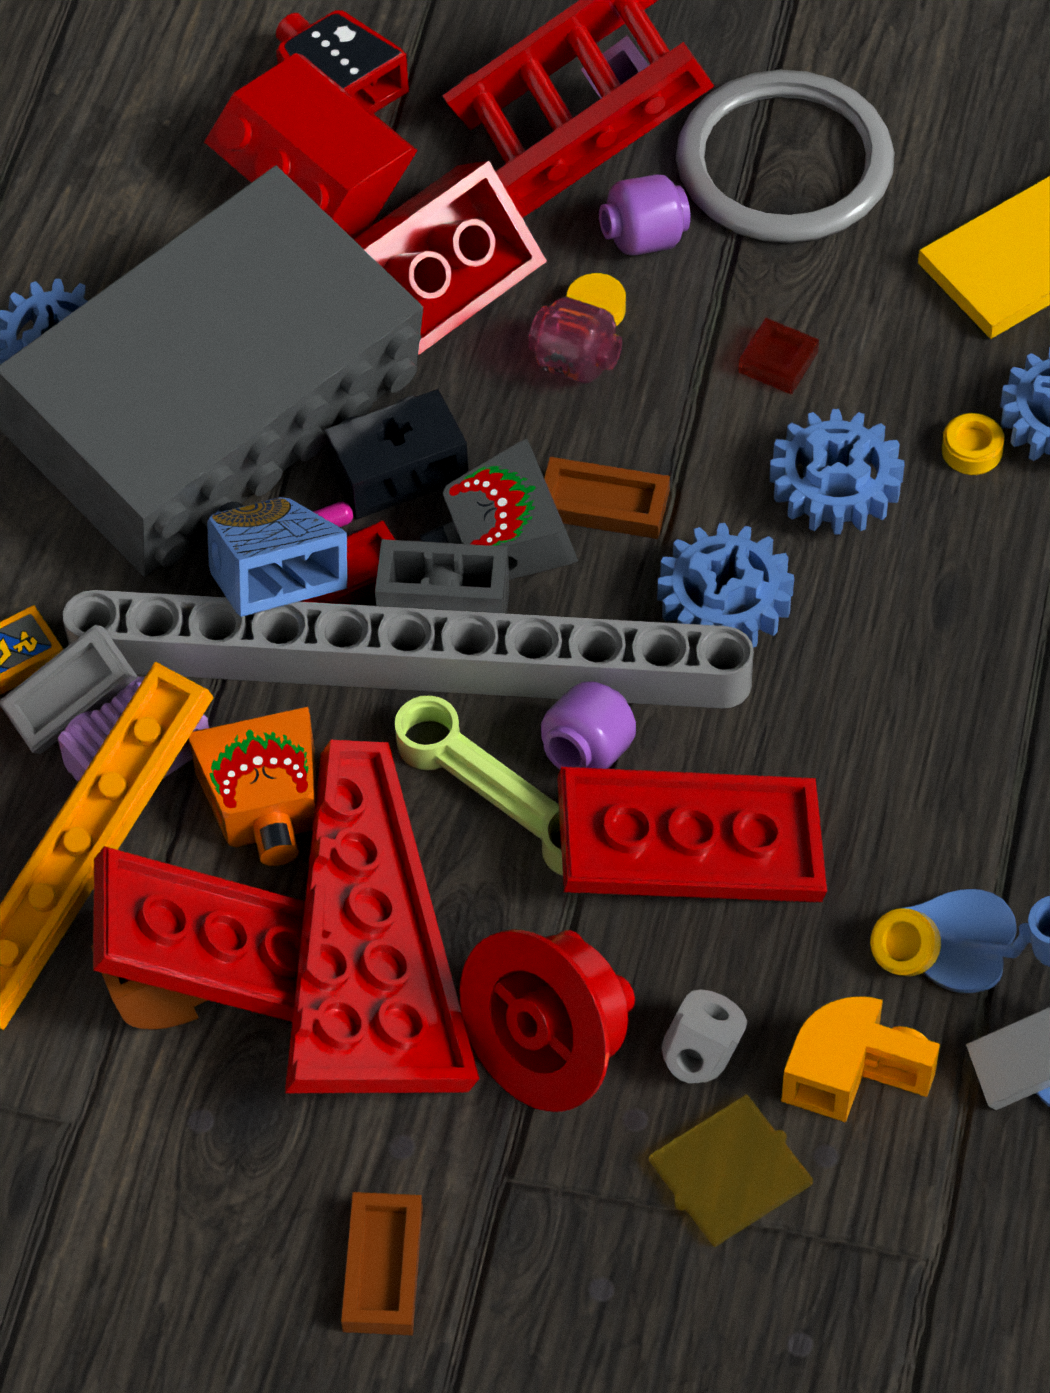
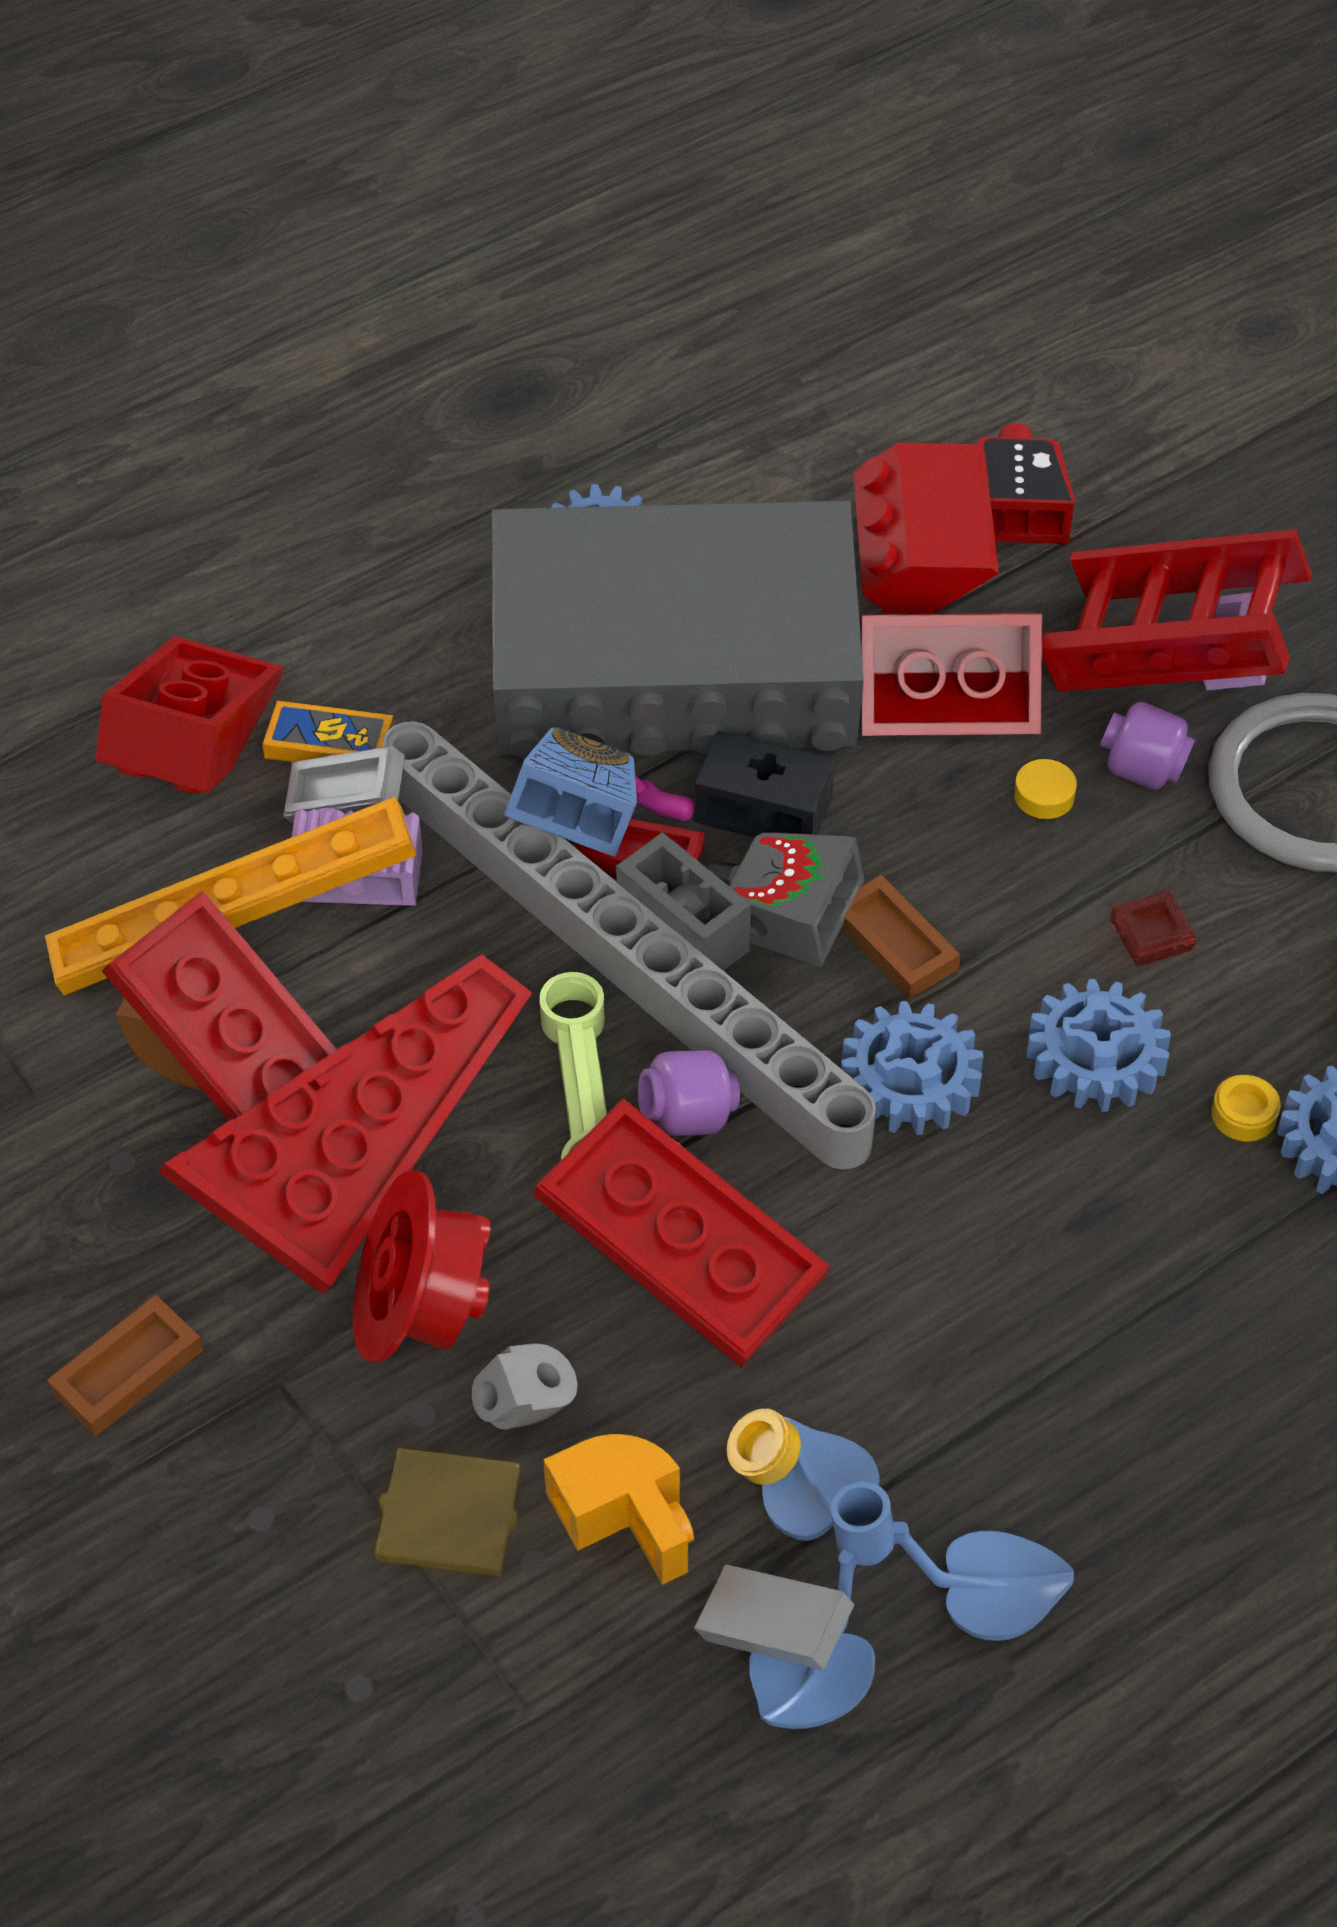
camera: 40 degrees right, 5 degrees down
orange torso [189,707,317,866] -> none
clear pink head [529,297,623,384] -> none

